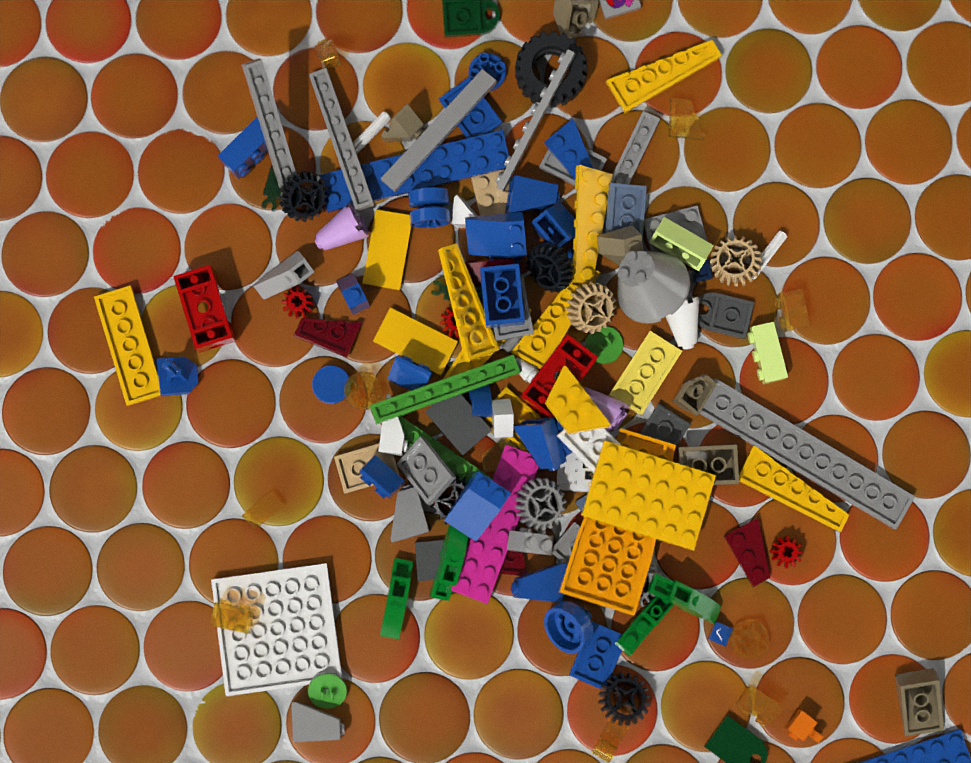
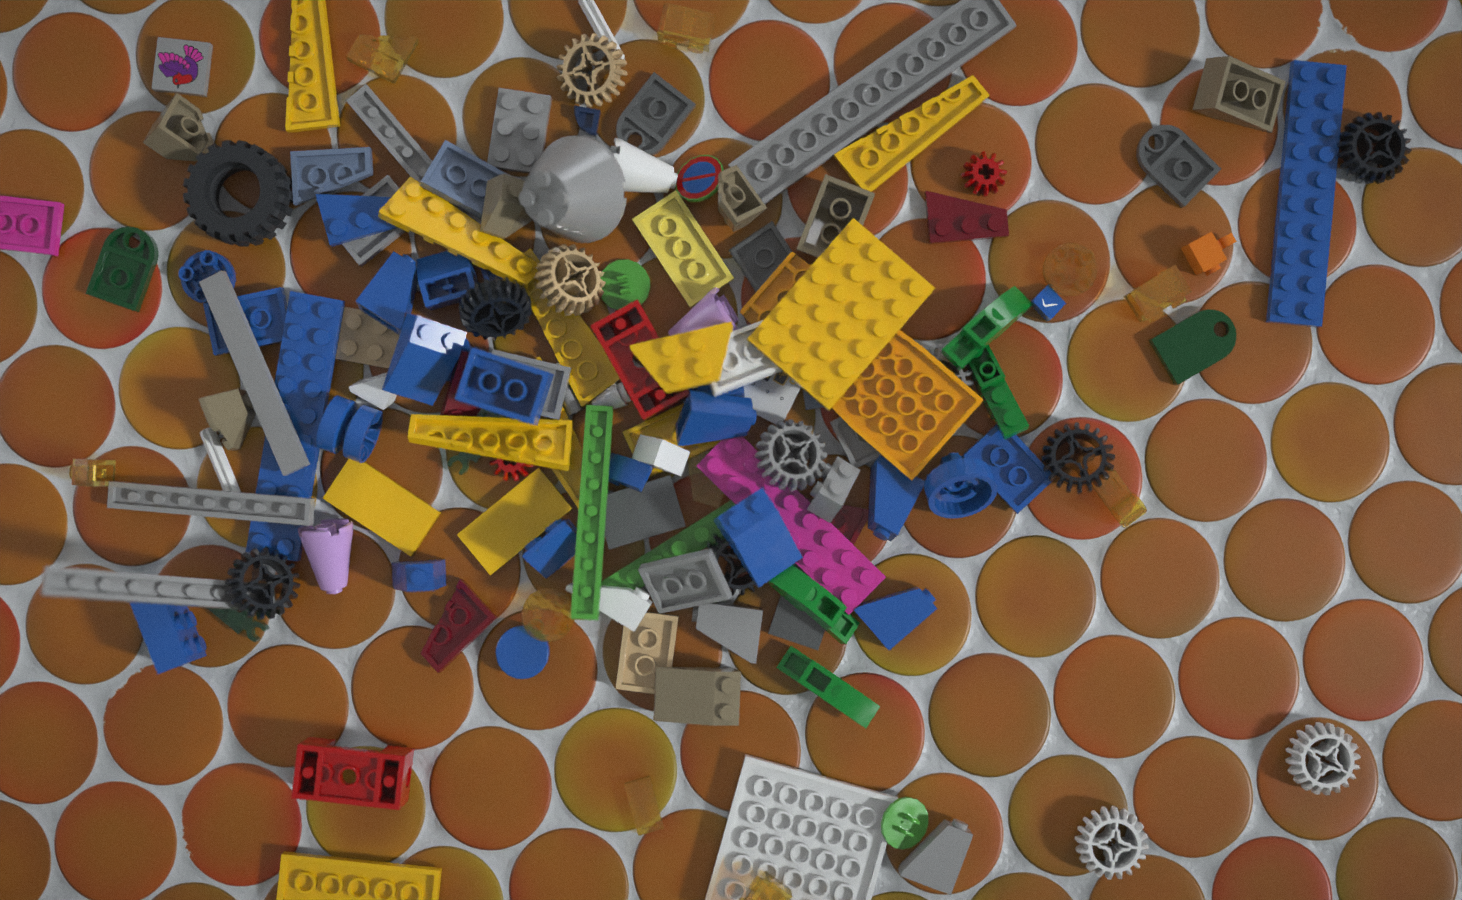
camera: 70 degrees left, 5 degrees up
blue piece [156,357,198,396] -> none
light grey slope [253,251,314,299] -> none
red gear [281,286,314,319] -> none
blue slope [359,455,405,499] -> none
light grey plate [495,49,576,191] -> none
yellowish green brick [649,217,714,271] -> none
yellowish green brick [747,322,788,384] -> none
none -> sand blue wing [290,147,373,206]
none -> dark tan slope [653,667,741,726]
none -> piece [675,155,724,202]
none -> blue slope [854,586,937,650]
none -> dark grey tile [1136,125,1221,208]

